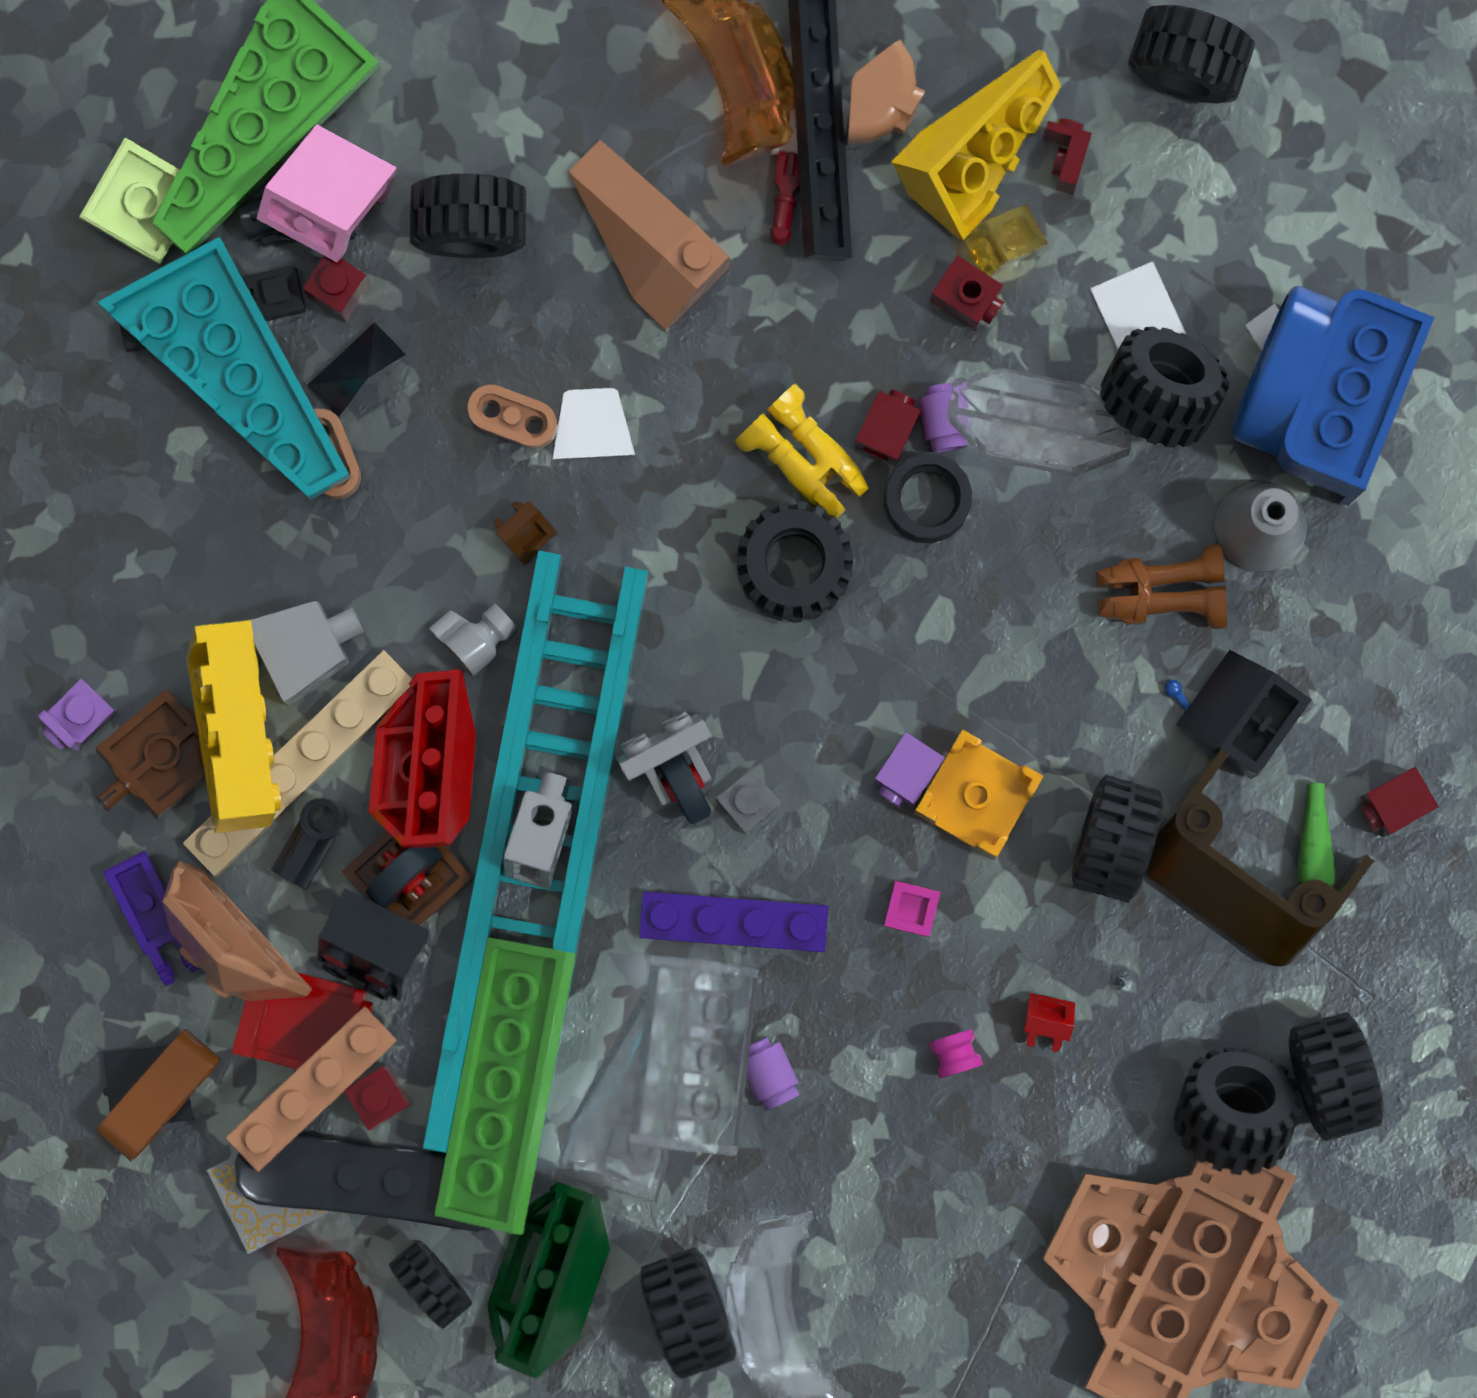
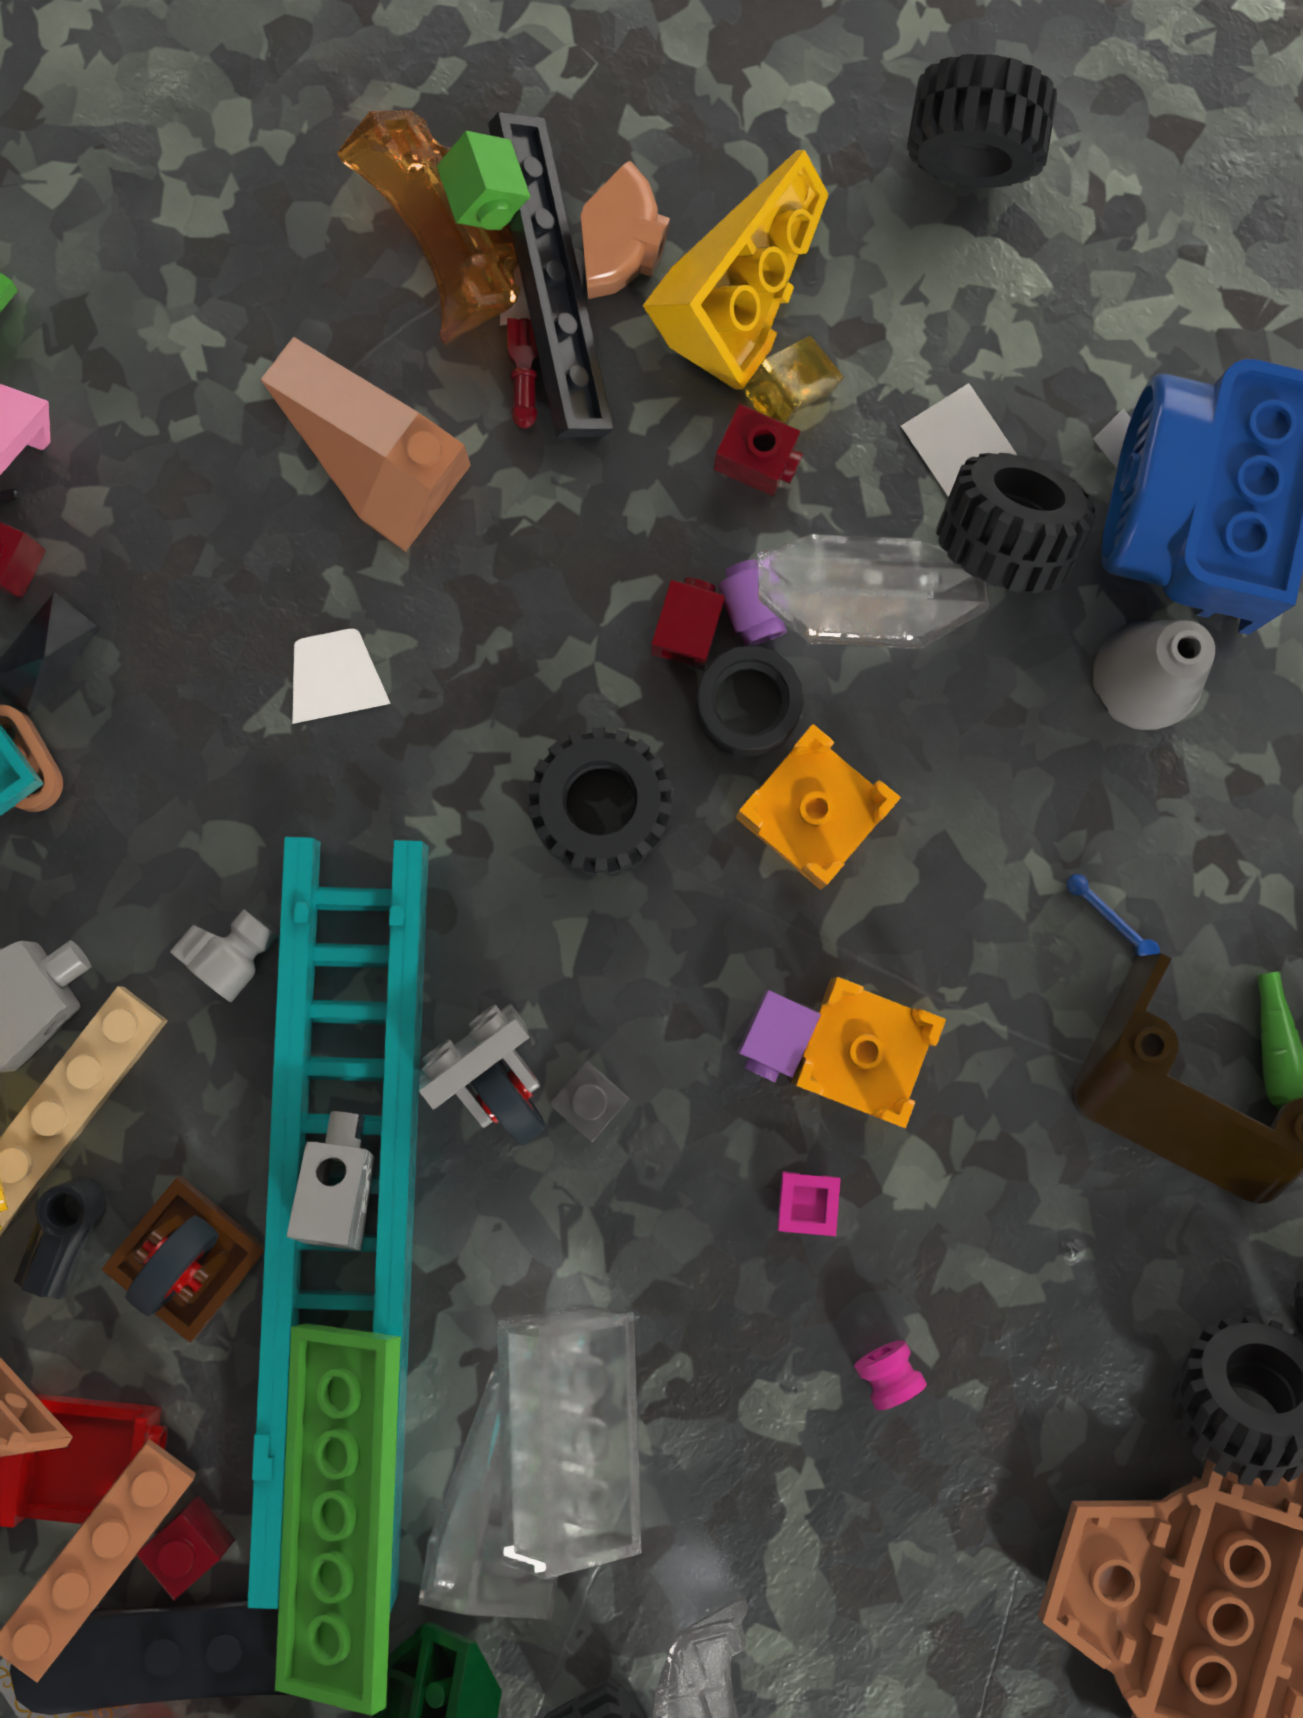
camera: 15 degrees left, 0 degrees up
black slope [318,888,429,1001] -> none
red wedge [369,669,476,849] -> none
black tyre [410,174,526,258] -> none
nougat plate [468,385,558,449] -> none
reddish brown tile [494,501,557,565] -> none
dark purple plate [639,891,828,953] -> none
yellow piece [734,383,869,519] -> none
medium lavender brick [738,1037,799,1110] -> none
red tile [1024,993,1075,1052] -> none
dark red bracket [1043,118,1092,195] -> none
black tyre [1072,775,1163,903] -> none
dark orange piece [1096,544,1227,630] -> none
black slope [1176,650,1312,779] -> none
none -> bright green brick [437,131,531,230]
none -> light orange panel [736,724,901,890]

